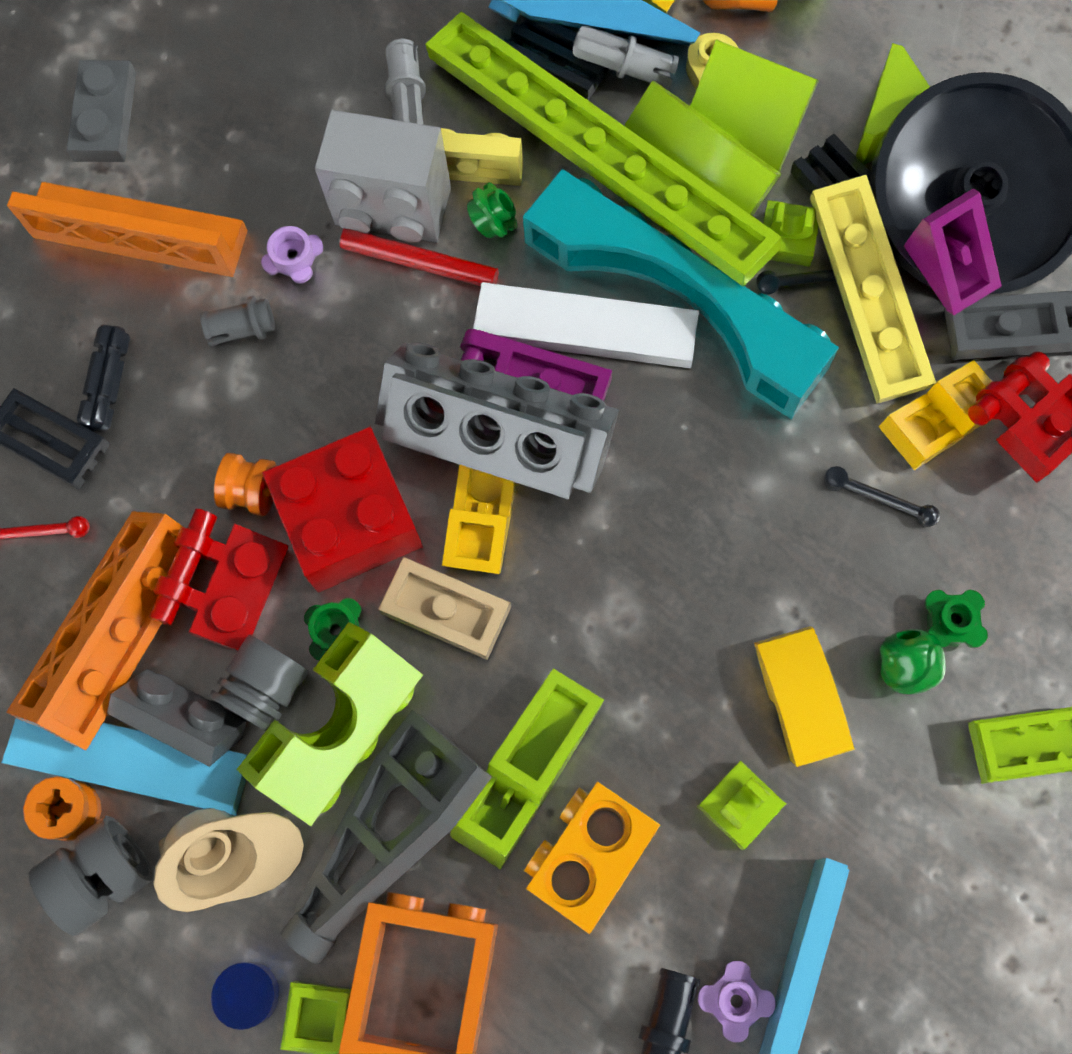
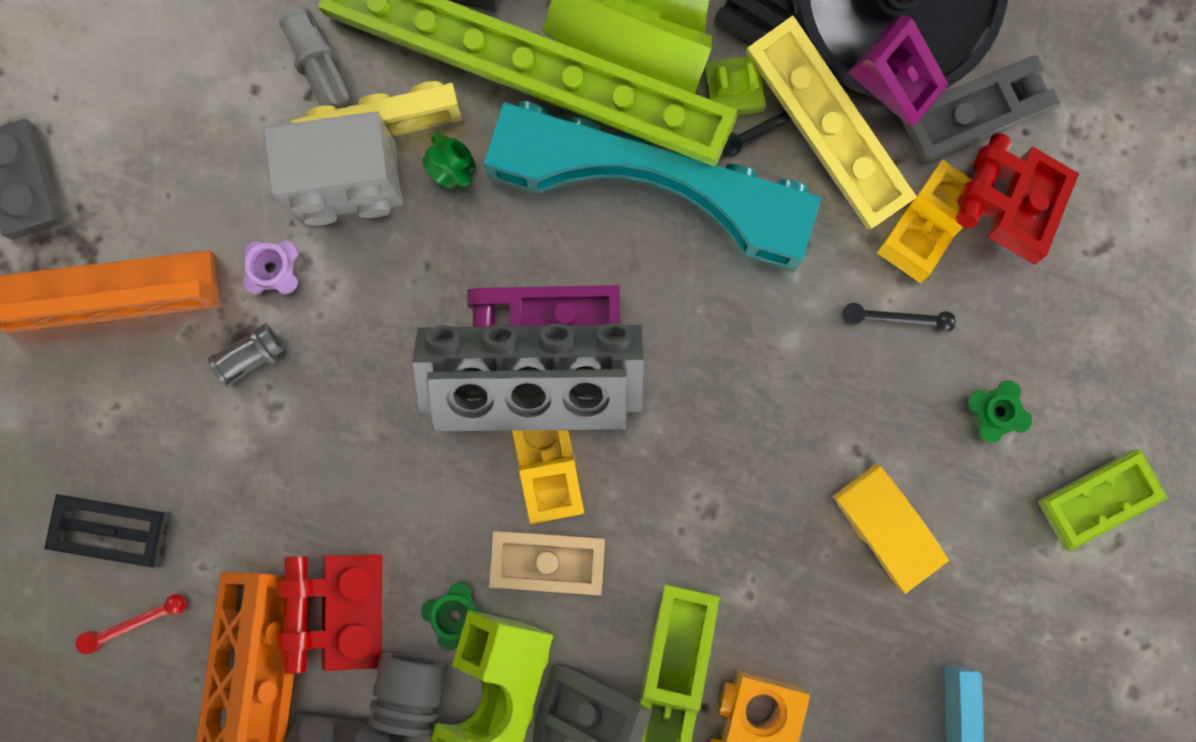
camera: 25 degrees left, 10 degrees up
black axle [77,325,130,432] -> none
orange wheel [214,453,277,517] -> none
red brick [262,426,423,593] -> none
red bar [339,228,499,286] -> none
white tile [473,282,699,369] -> none
lime tile [697,761,786,850] -> none
green piece [879,629,946,695] -> none

